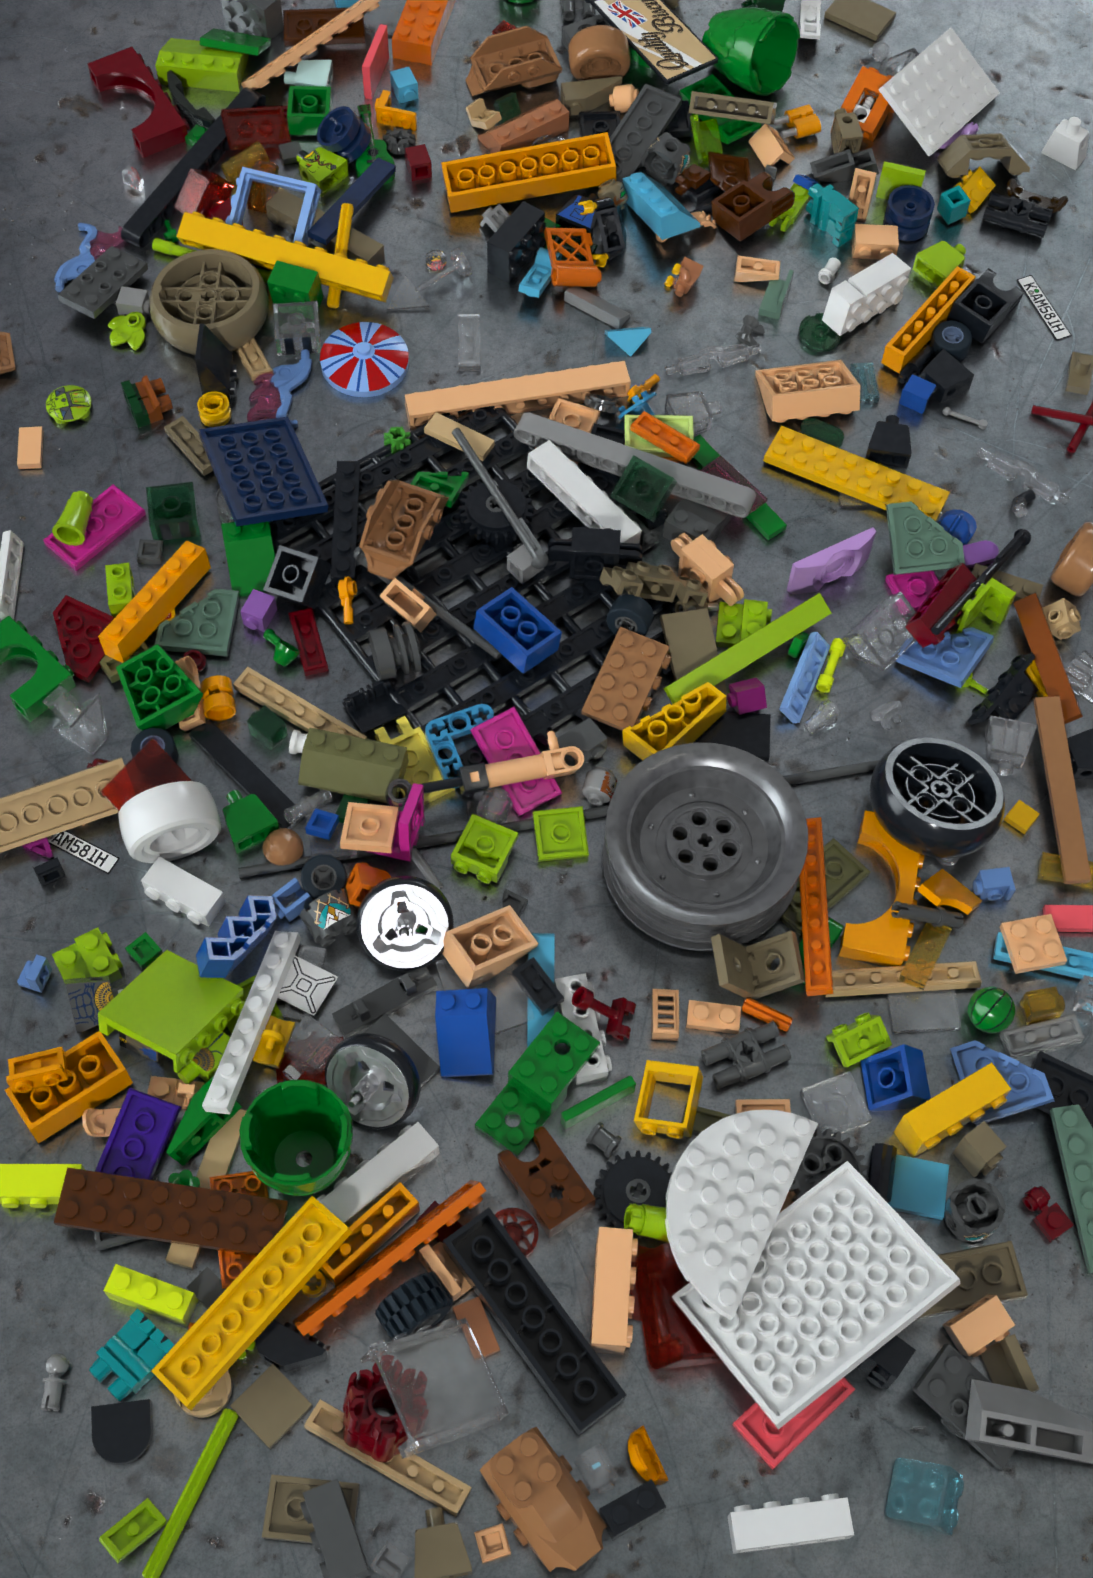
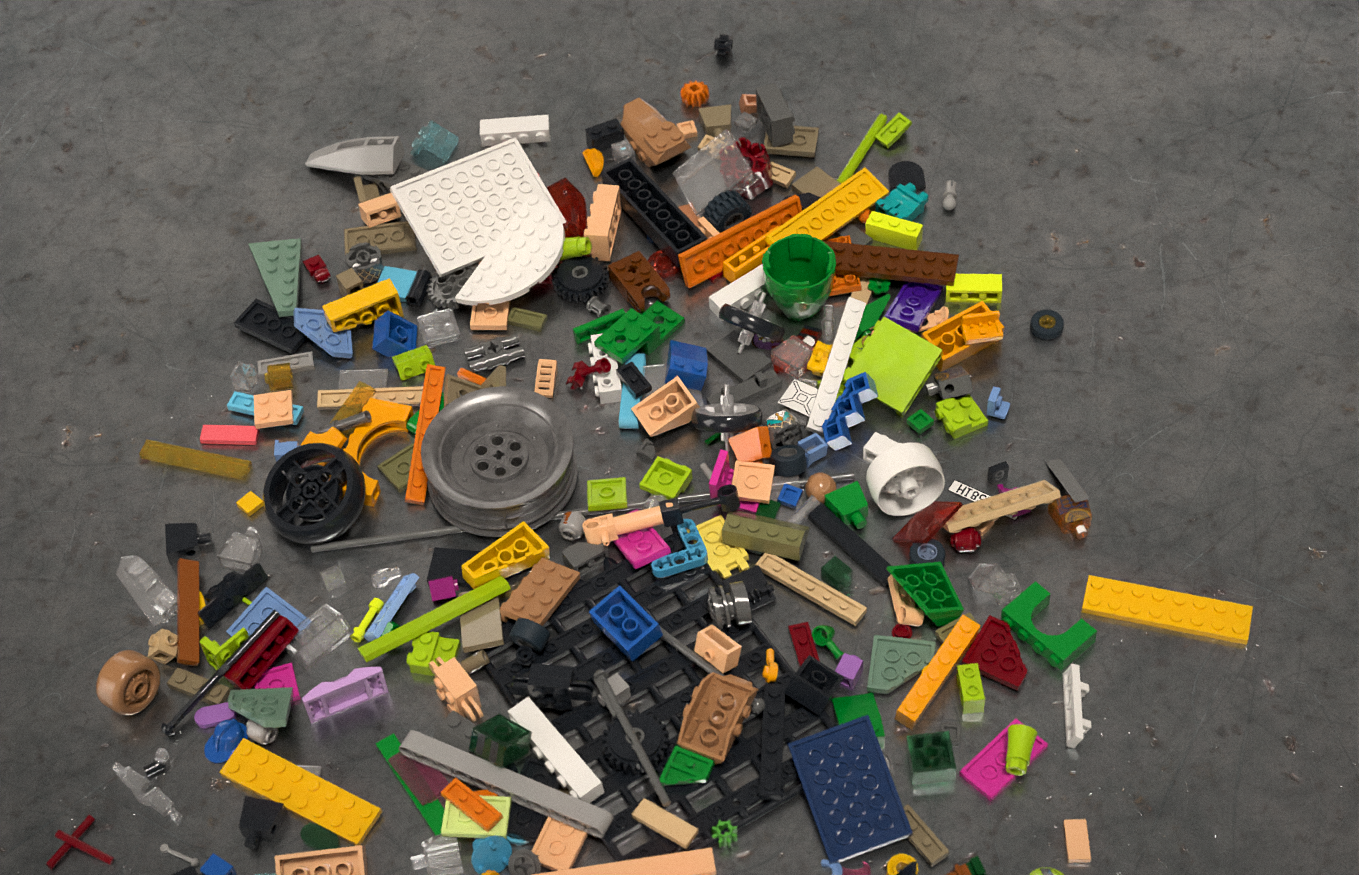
camera: 170 degrees left, 10 degrees down
light orange wheel [200,675,236,721] -> none
white wheel [289,729,308,754] -> none
dark tan bracket [599,561,708,607] -> none
yellow window [634,1060,703,1139] -> none
light nougat plate [686,1000,741,1034] -> none
green piece [968,986,1015,1033] -> none
medium nougat tile [1033,696,1092,884] -> none

